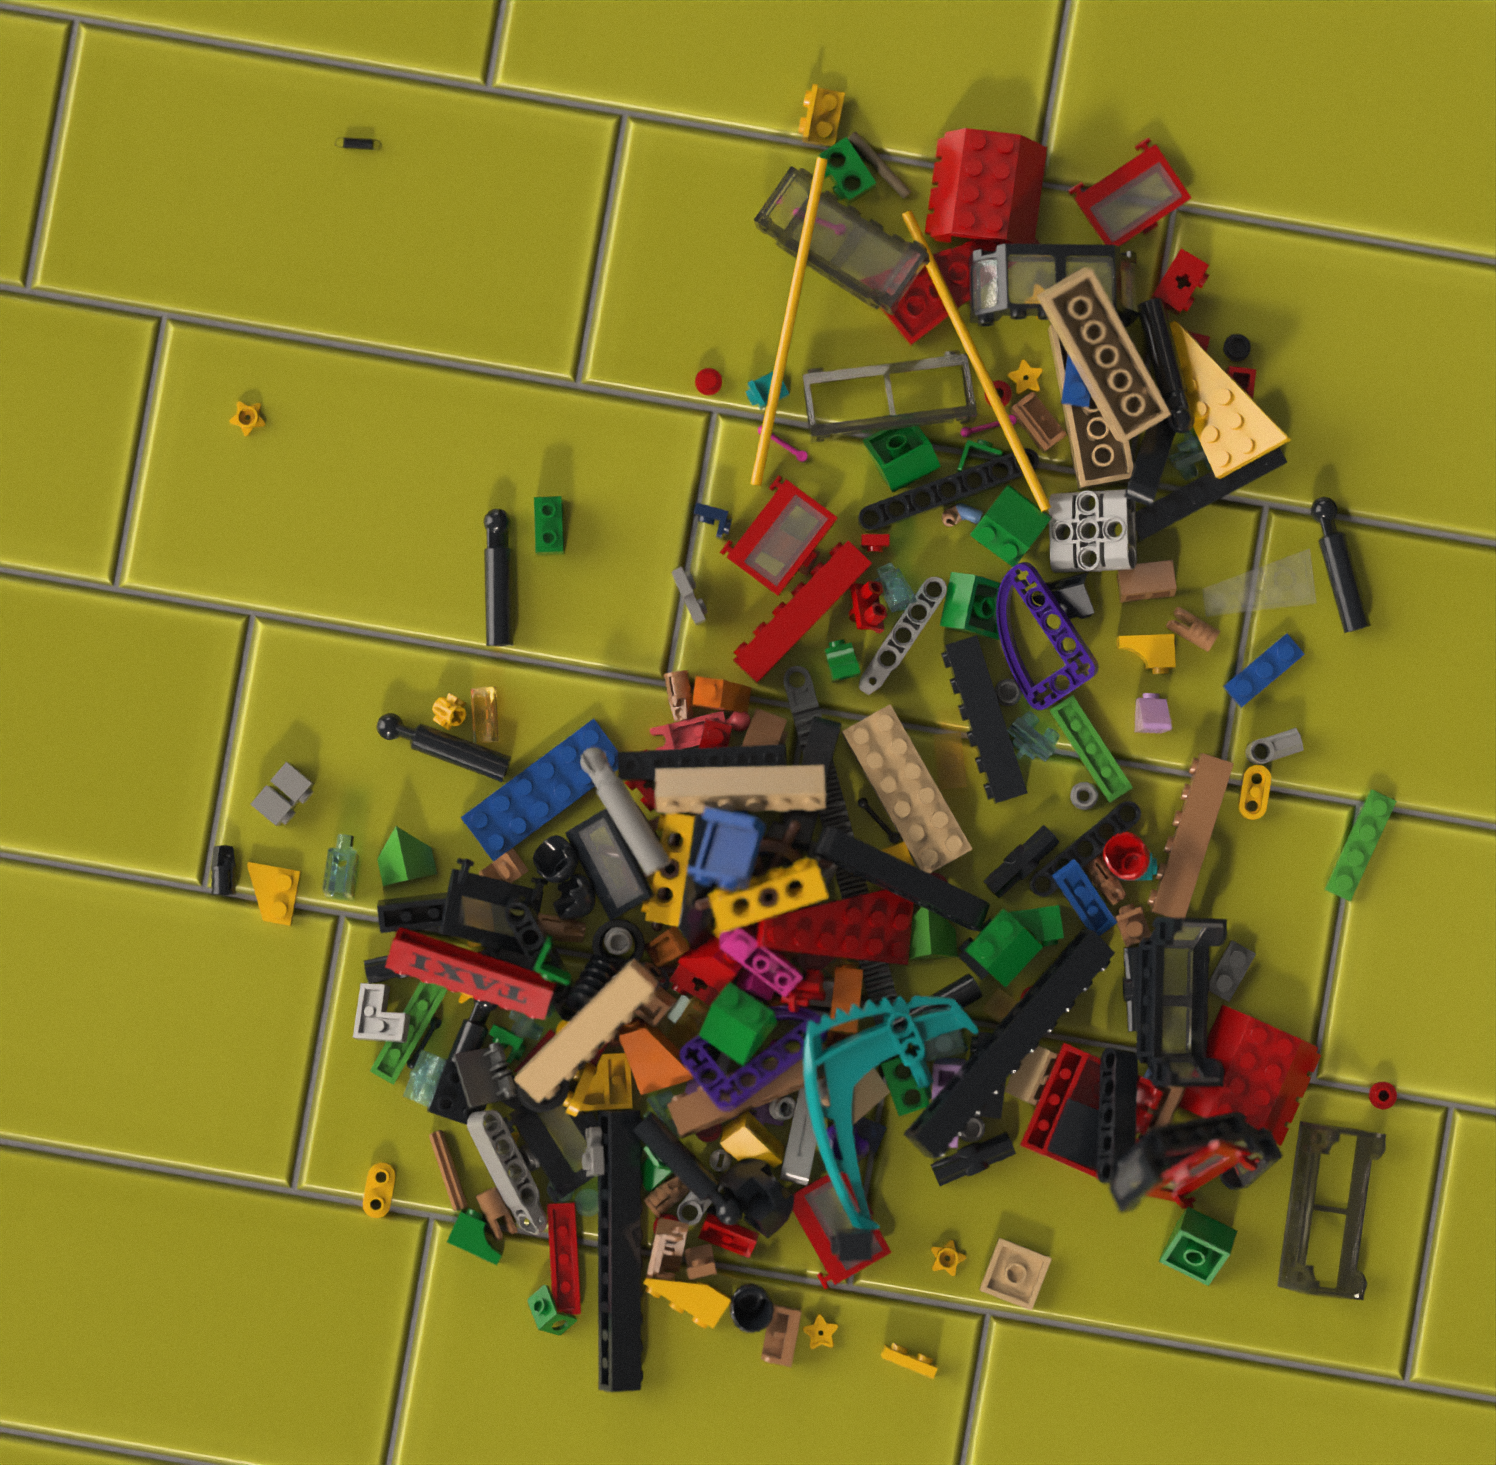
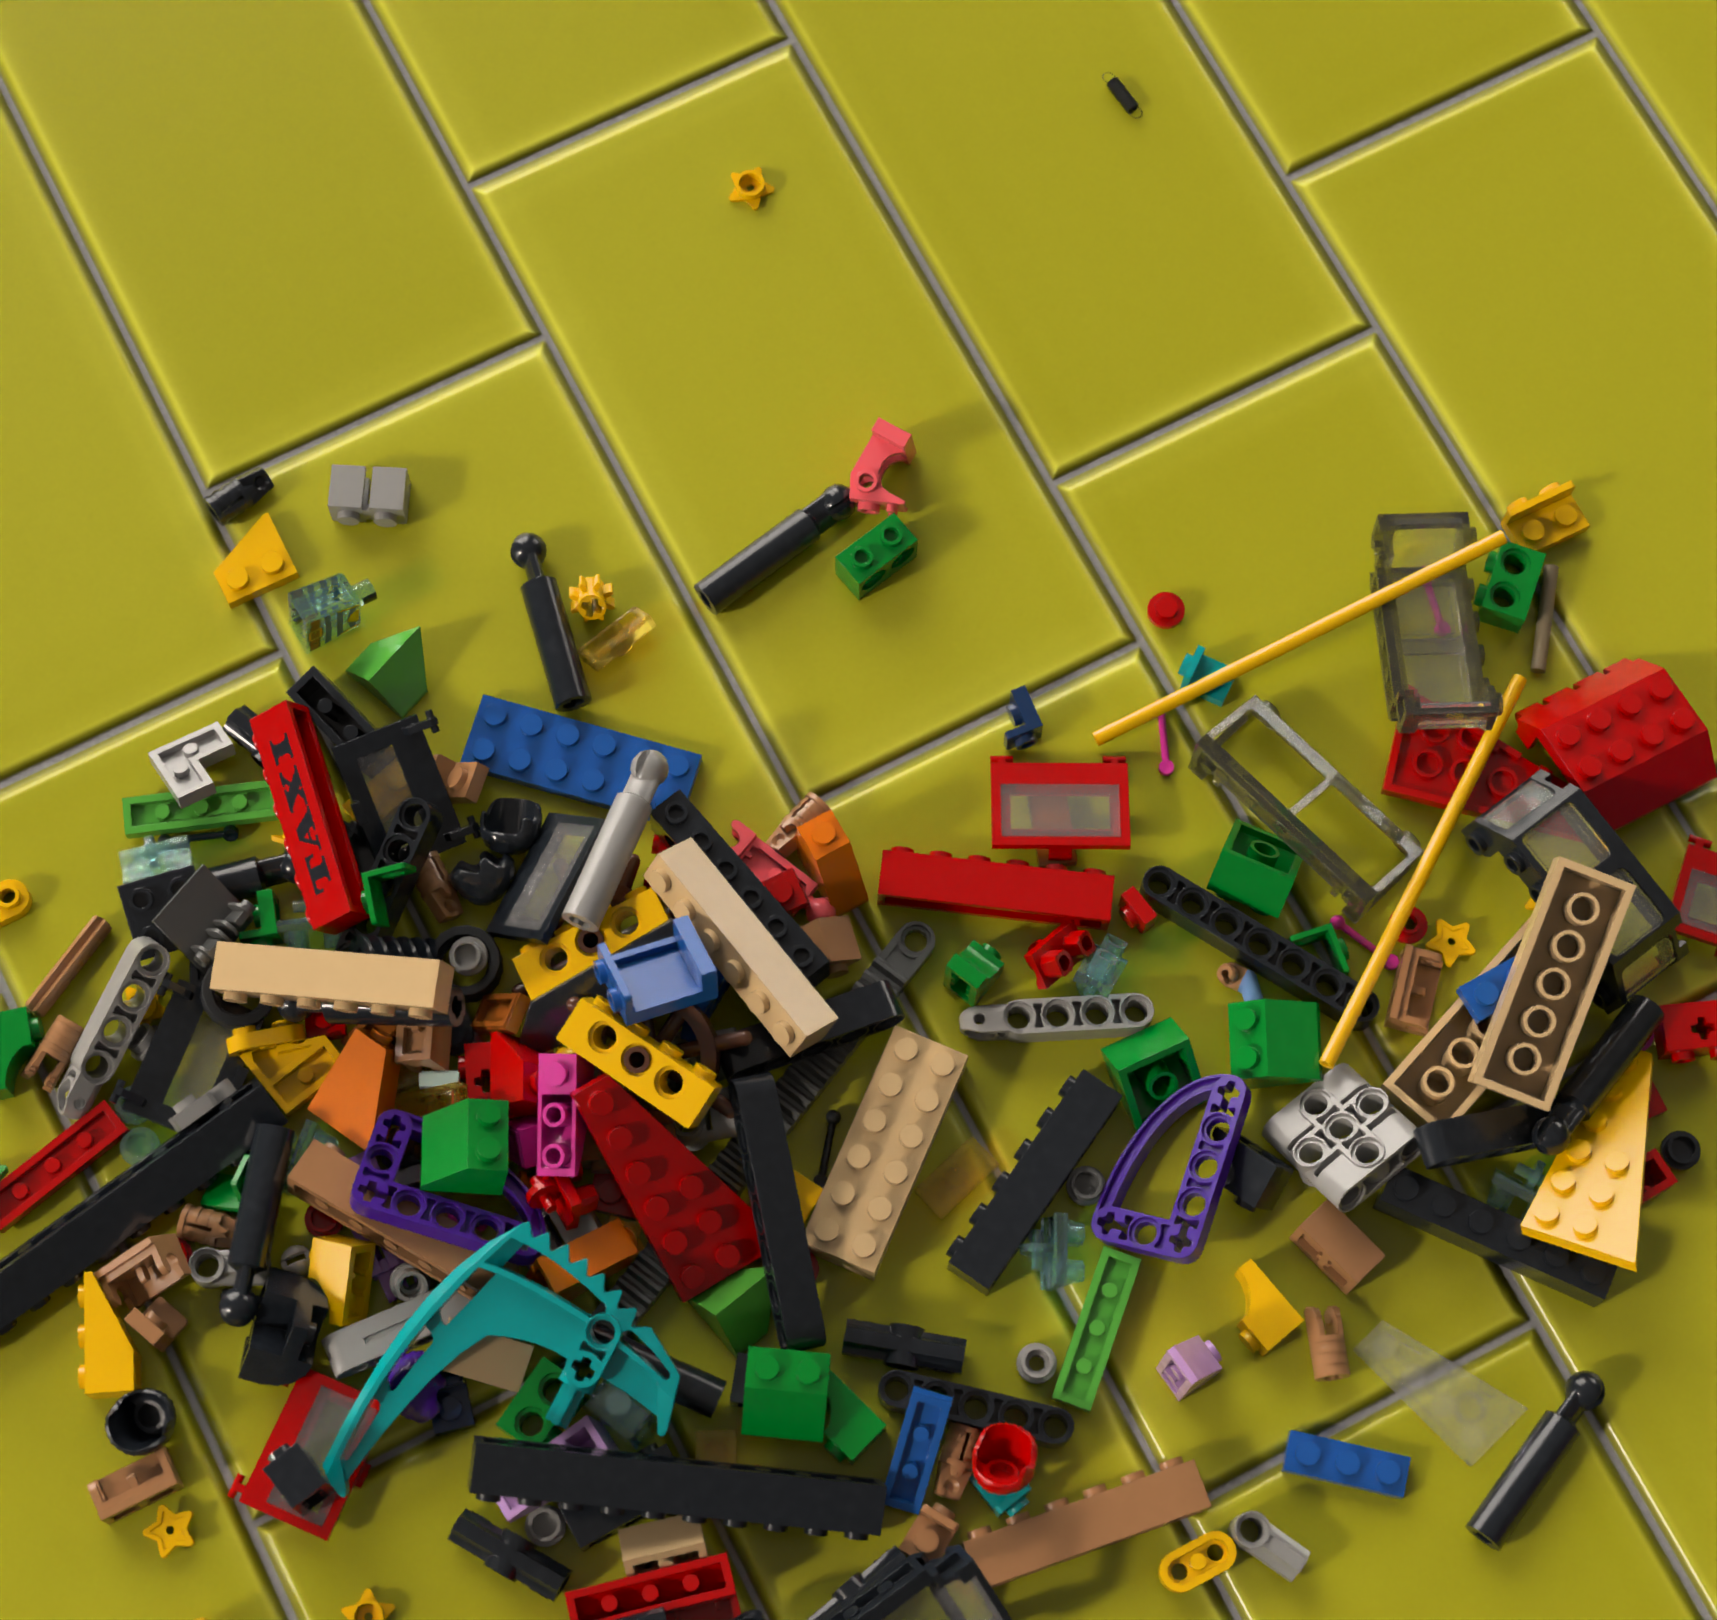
camera: 55 degrees right, 15 degrees down
light grey plate [672,567,708,625] -> none
red plate [698,1213,759,1258] -> none
none -> coral tile [849,417,917,516]

